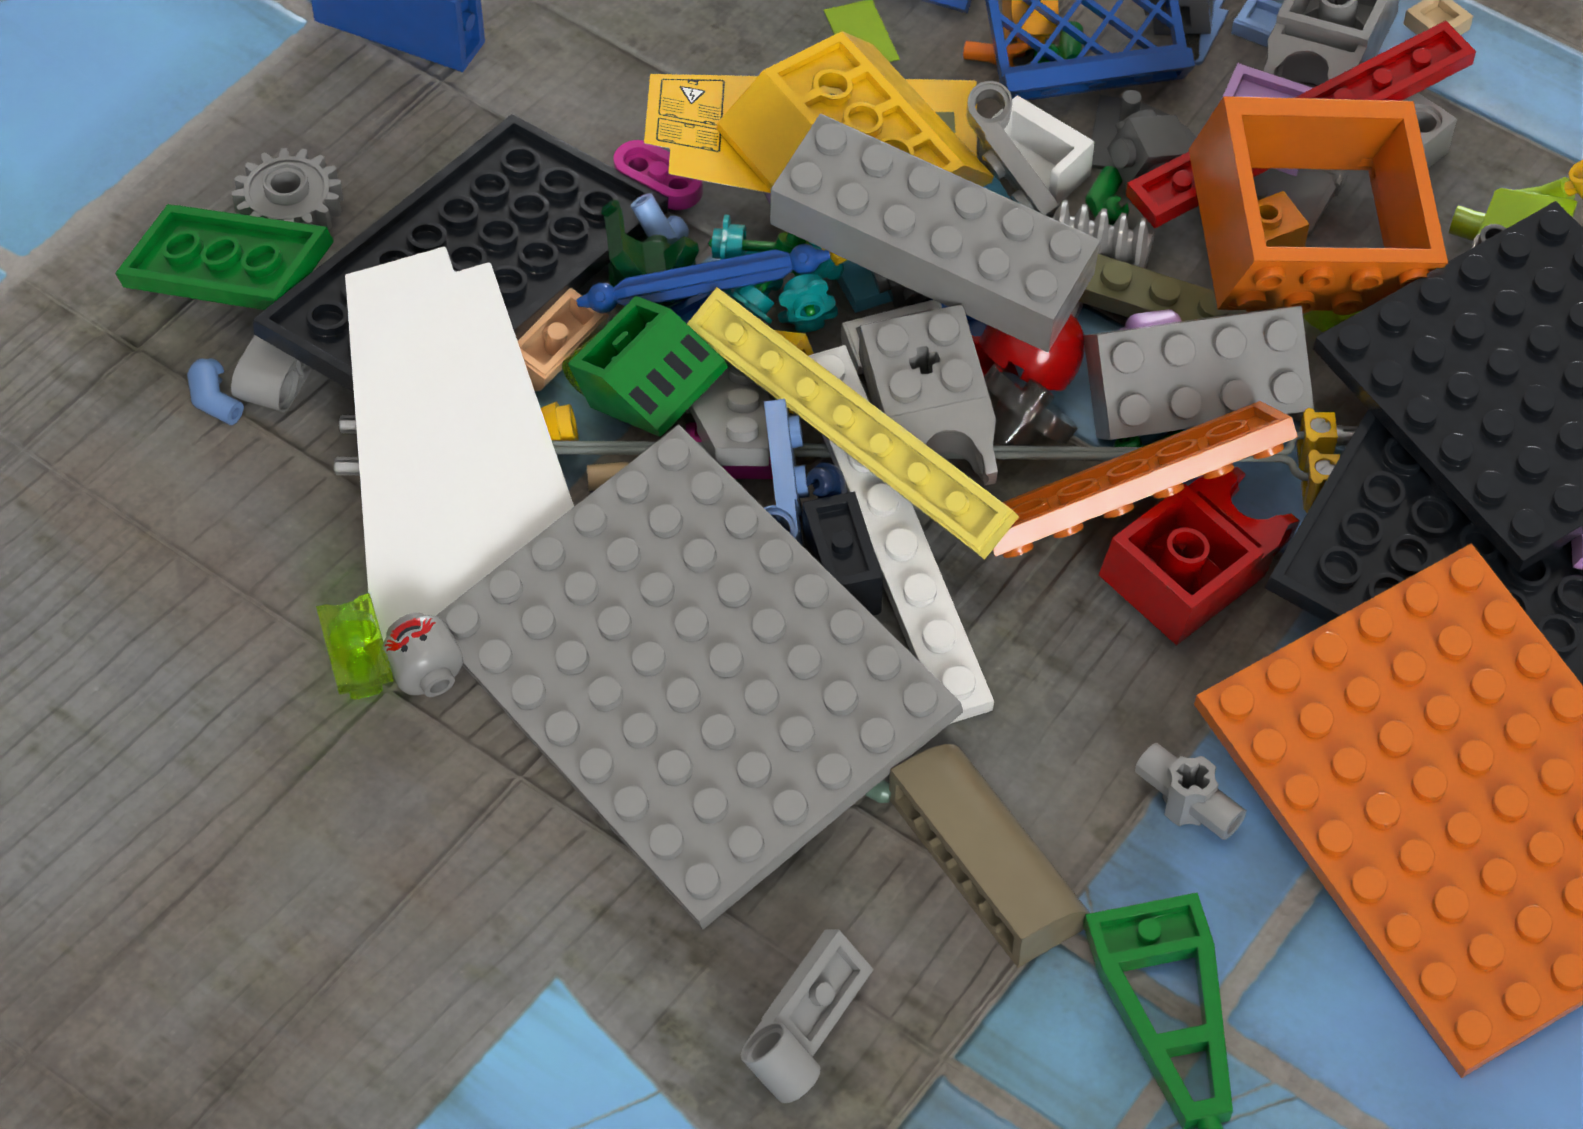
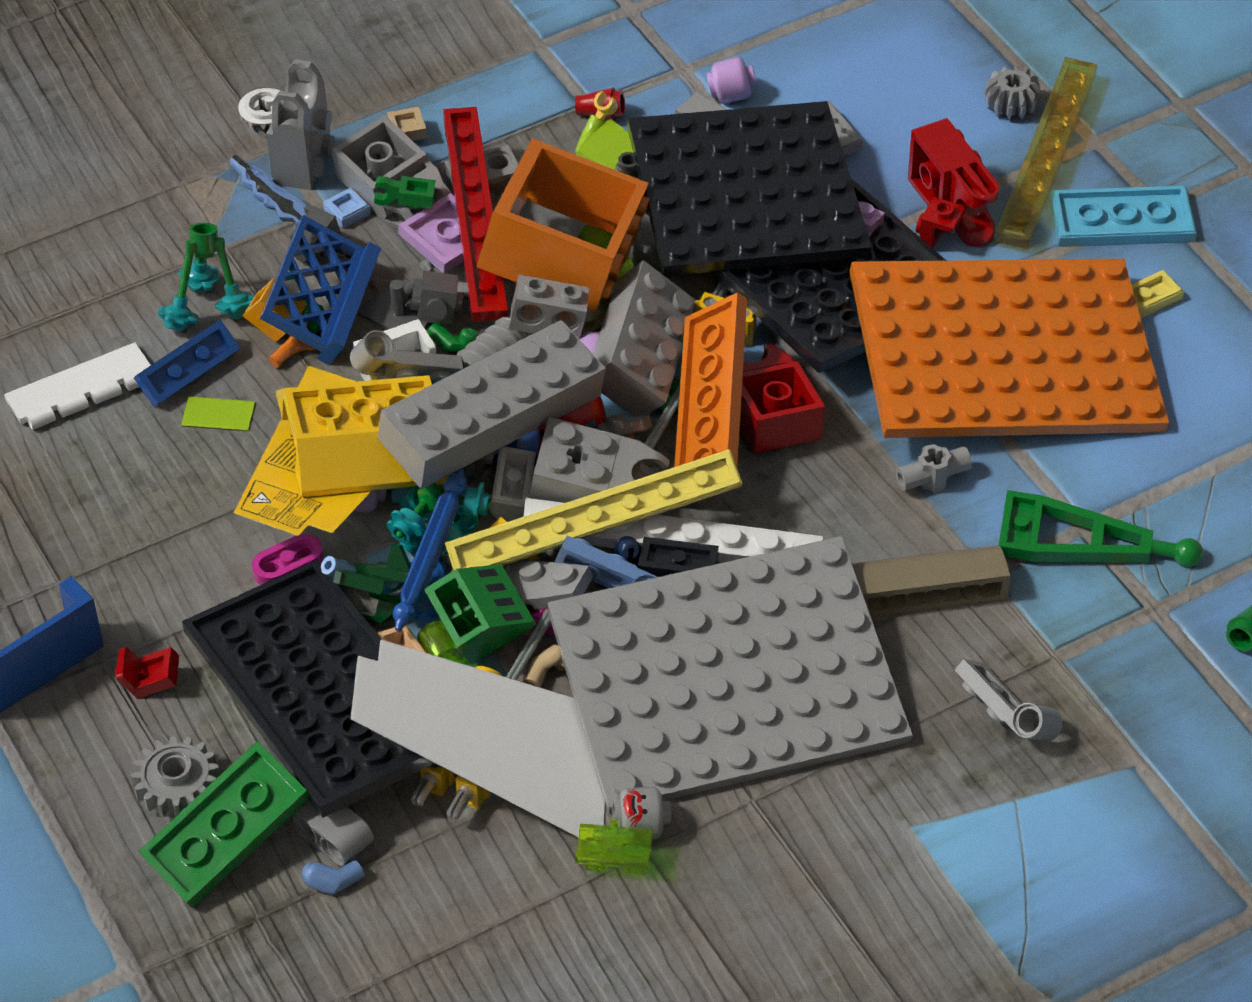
camera: 65 degrees left, 5 degrees down
none -> red bracket [115,647,180,699]
none -> green plate [374,176,436,210]
none -> light grey brick [509,274,589,339]

